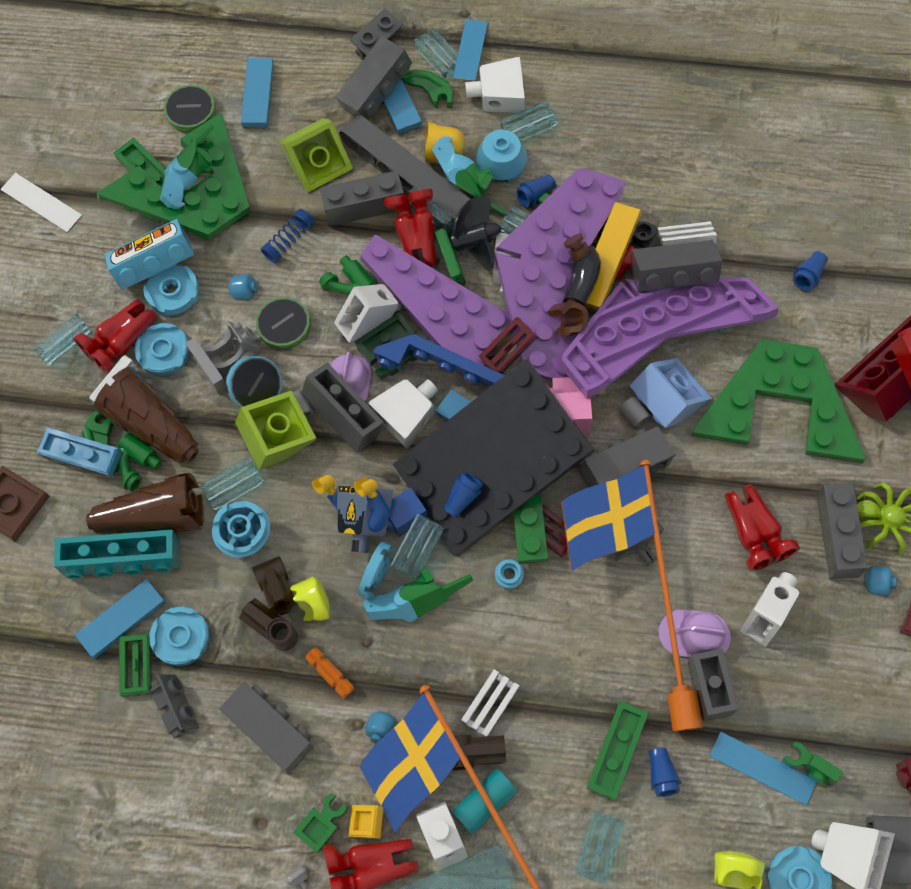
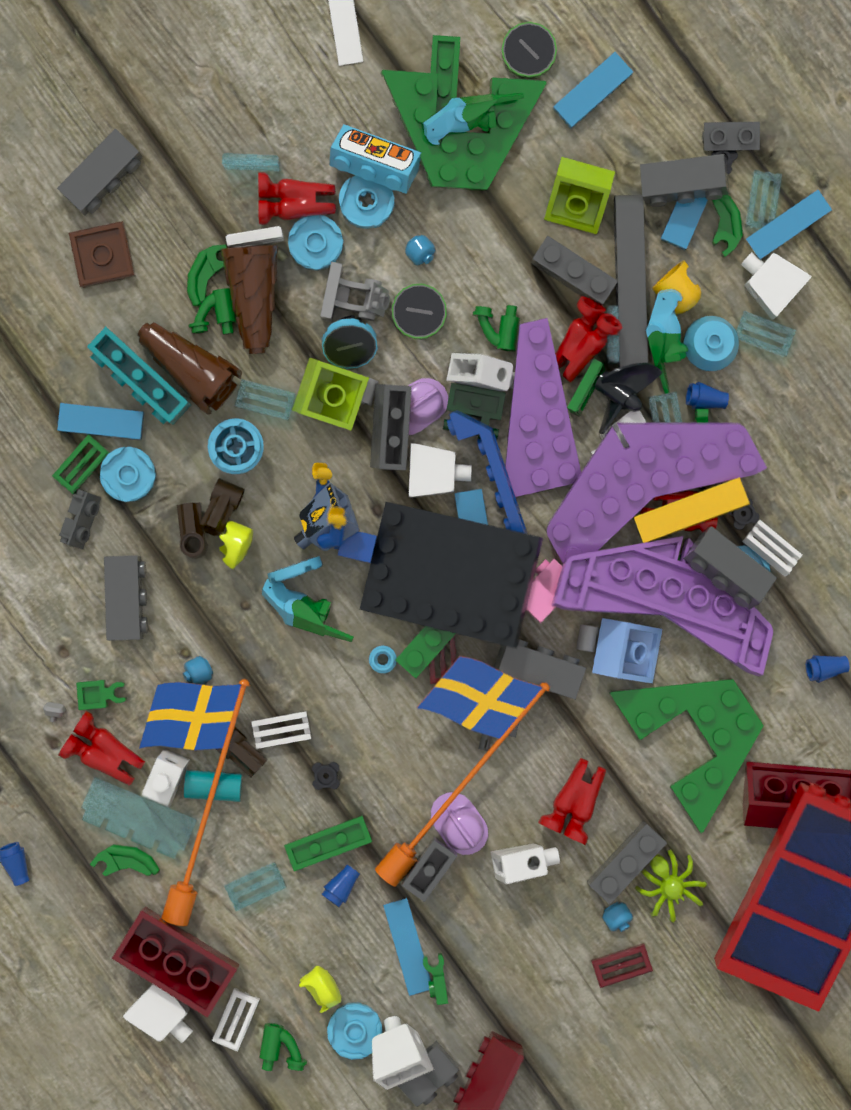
camera: 40 degrees right, 20 degrees up
dark azure tile [37,427,122,477] -> none
blue piece [261,209,315,263] -> none
orange axle [305,647,354,699] -> none
yellow tile [348,805,384,839] -> none
clear light blue tile [390,514,444,579] -> none
blue cone [444,472,483,517] -> none
dark red tile [478,317,538,374] -> none
piece [547,234,601,337] -> none
none -> black plate [312,762,340,790]

